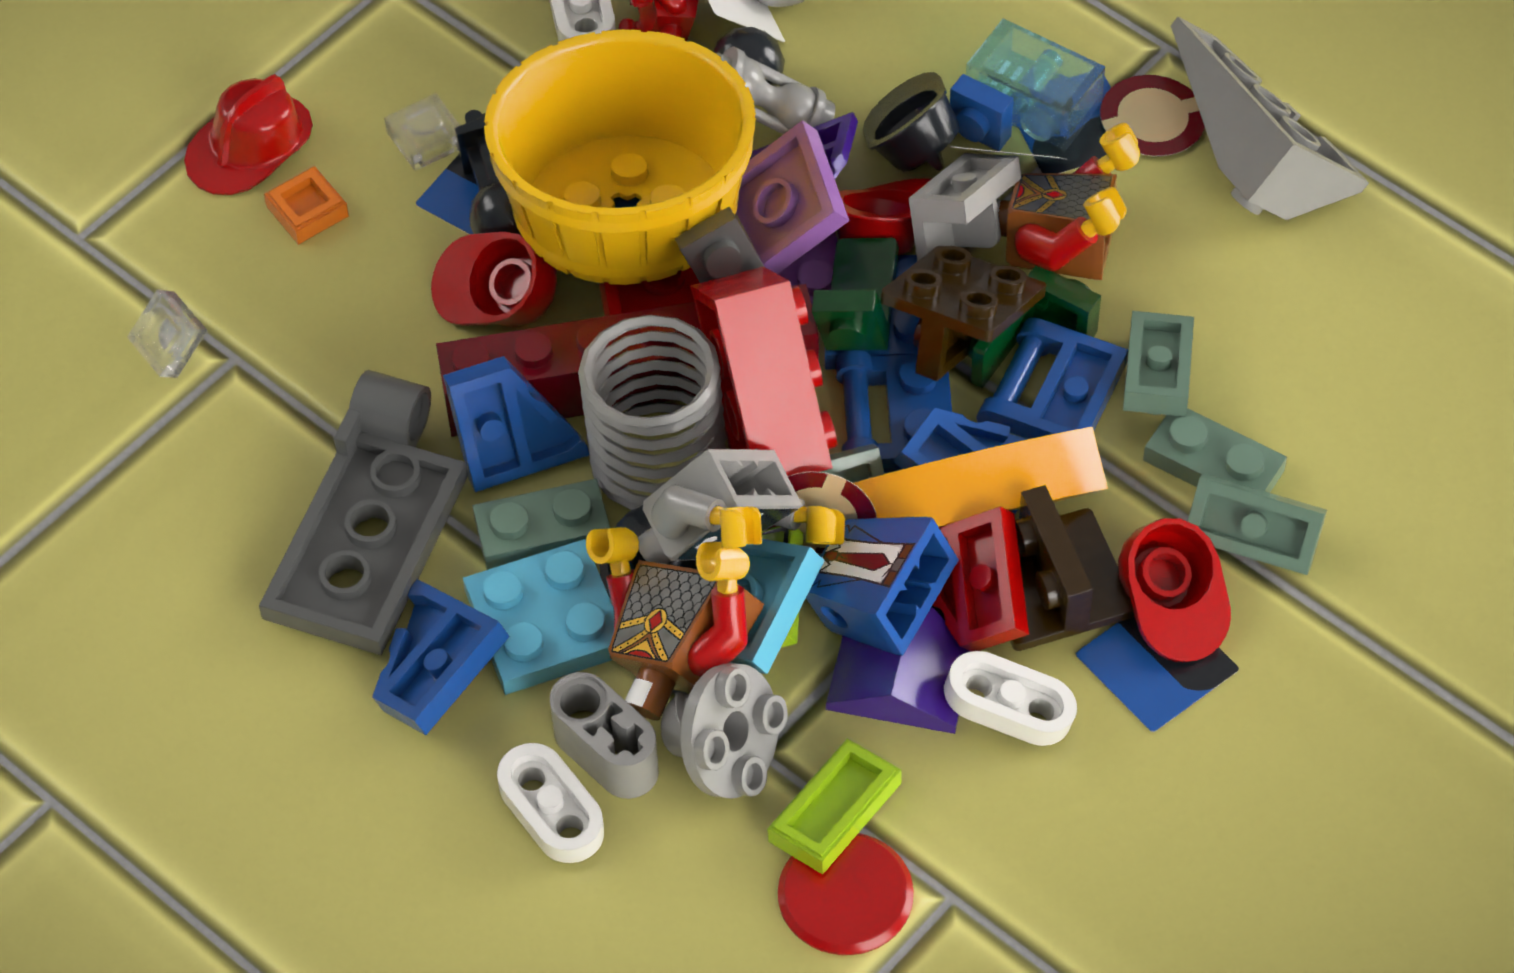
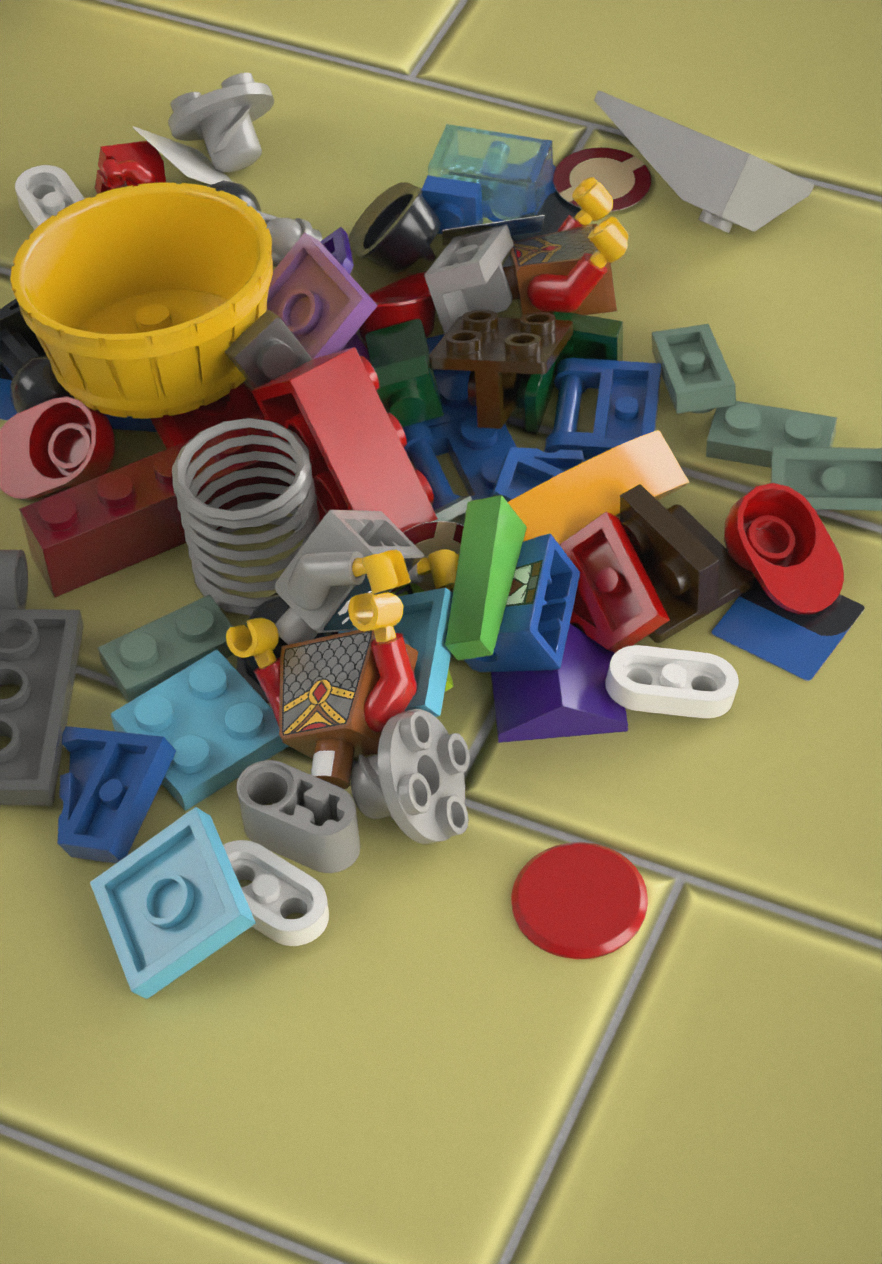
camera: 15 degrees left, 5 degrees down
blue wing [443,356,589,492] -> none
lime tile [767,738,902,874] -> none
none -> medium azure plate [90,807,256,999]
none -> bright green piece [445,495,527,661]

